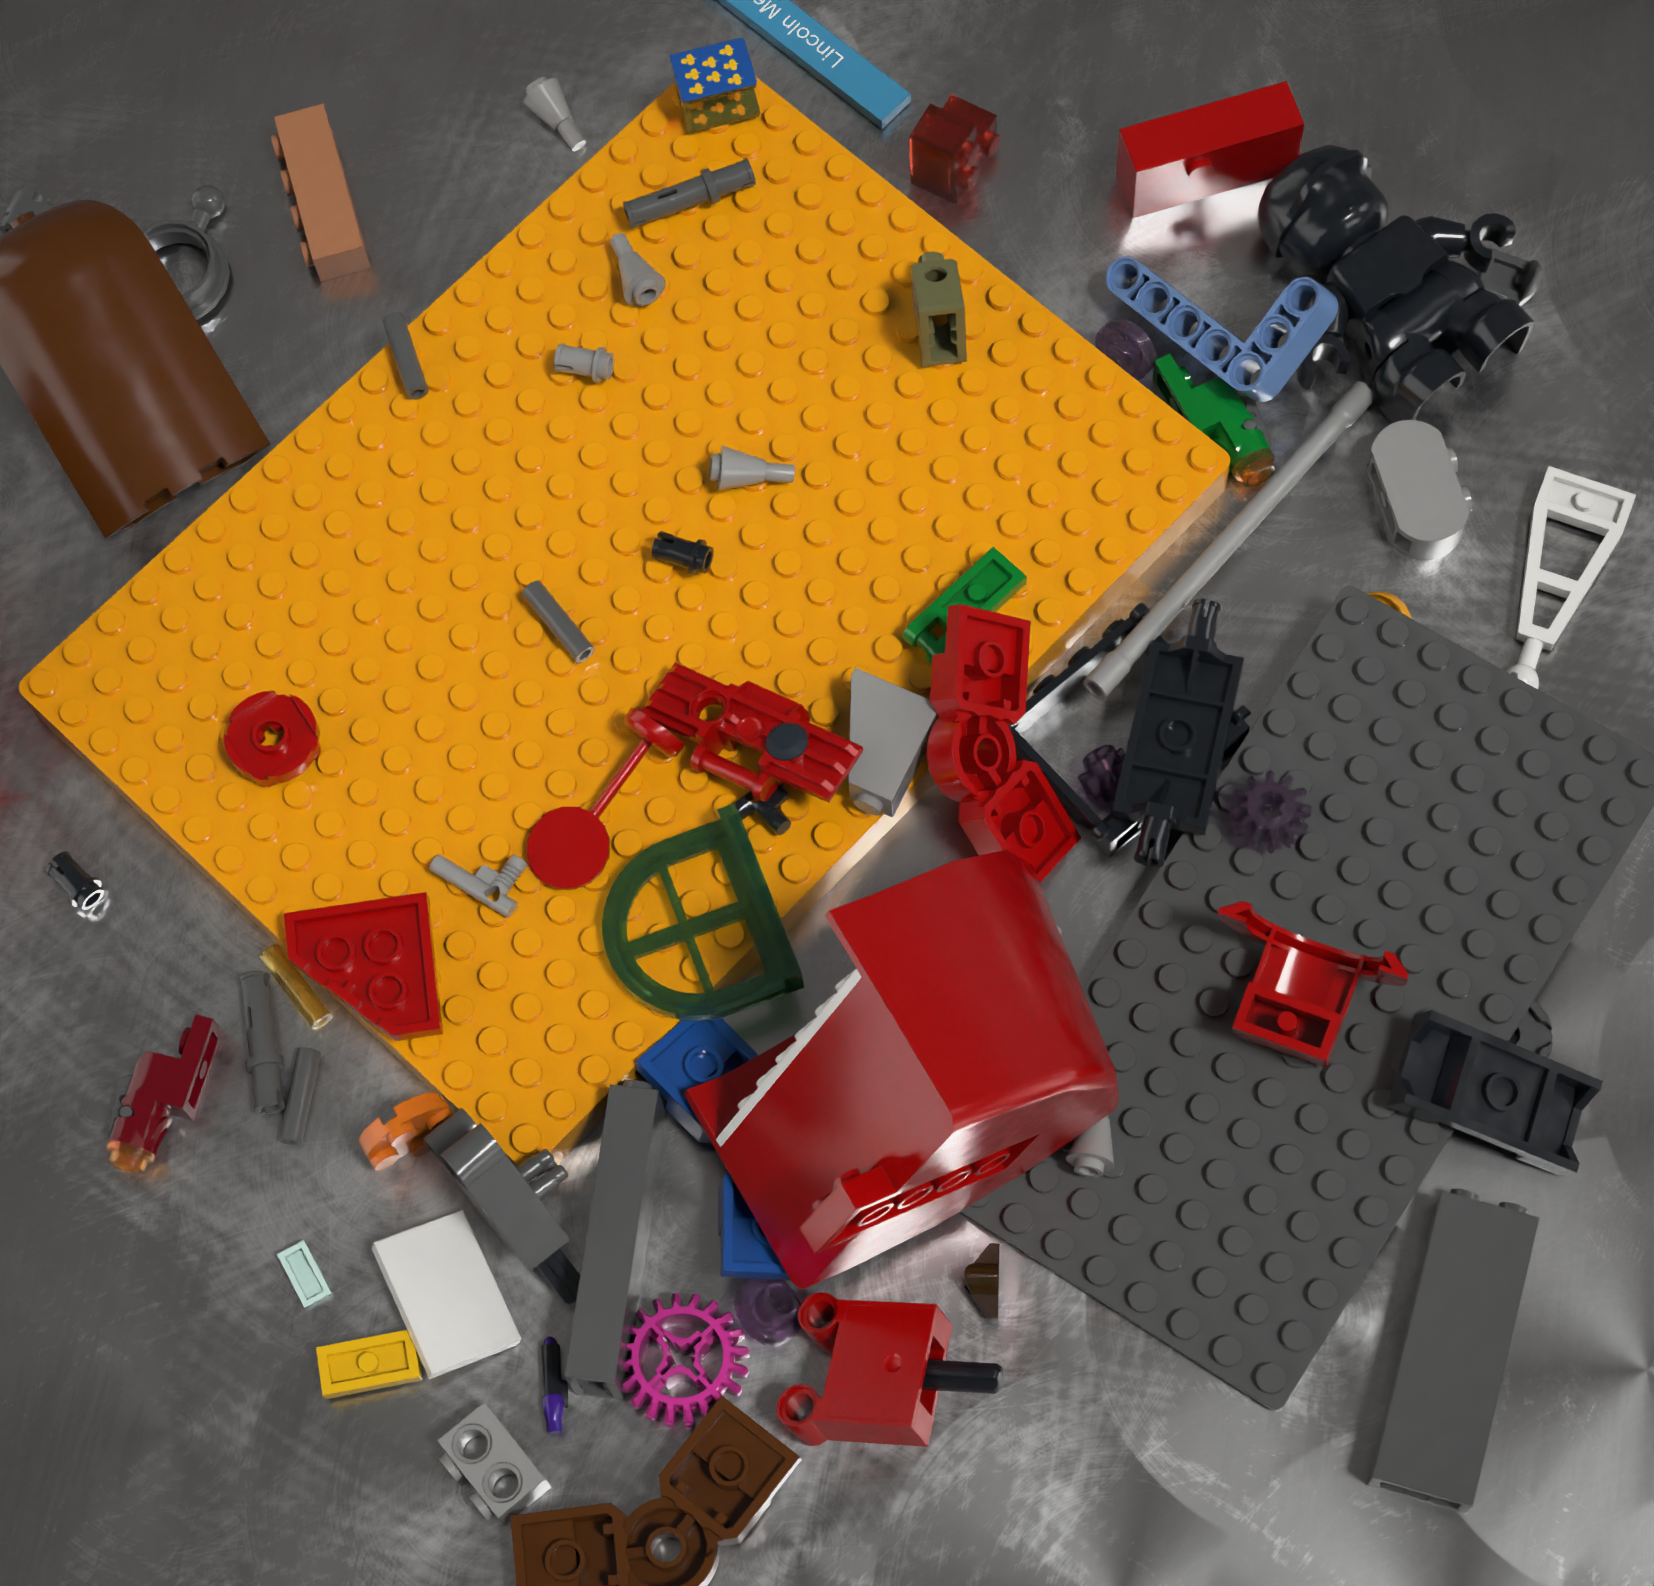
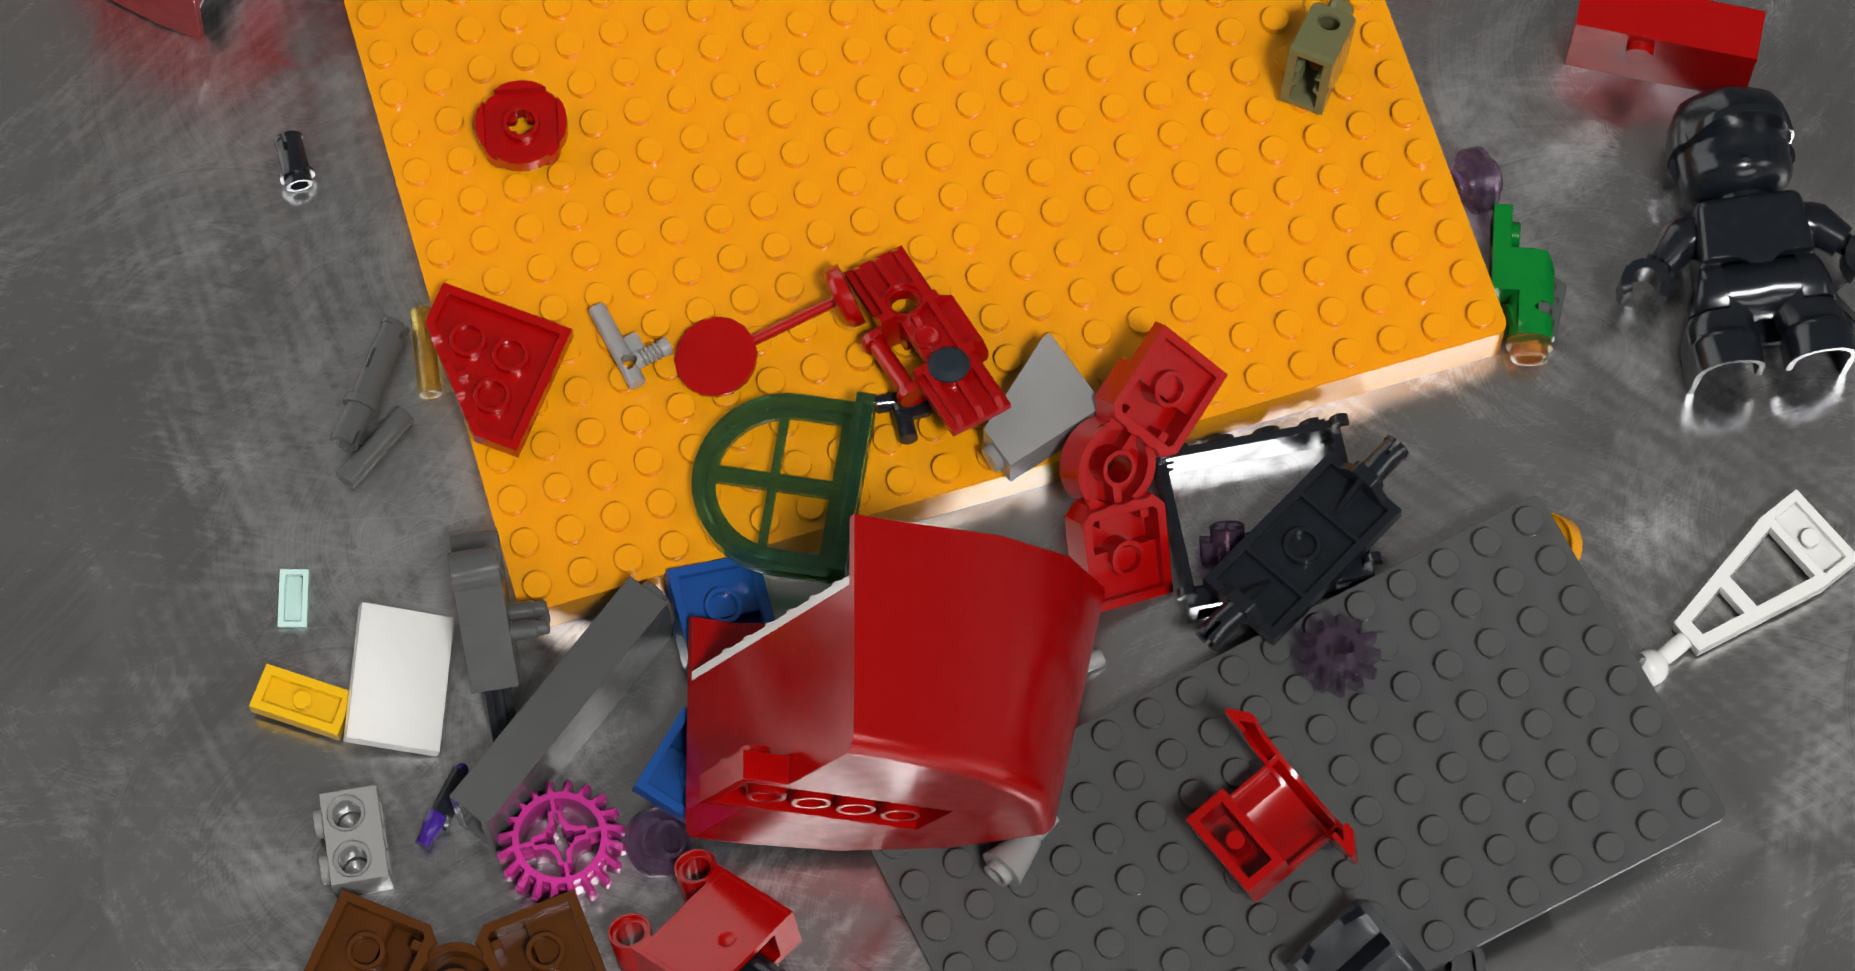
camera: 25 degrees right, 0 degrees up
dark red plate [107,1014,223,1174] -> none
orange plate [358,1092,453,1171] -> none
dark grey piece [522,580,595,663] -> none
black pin [652,531,714,575] -> none
light grey cone [709,445,795,490] -> none
green plate [902,547,1027,665] -> none
dark brown piece [964,1243,1000,1319] -> none
light grey piece [1083,381,1376,700] -> none
medium blue beam [1105,256,1338,402] -> none
light grey brick [1366,420,1473,560] -> none

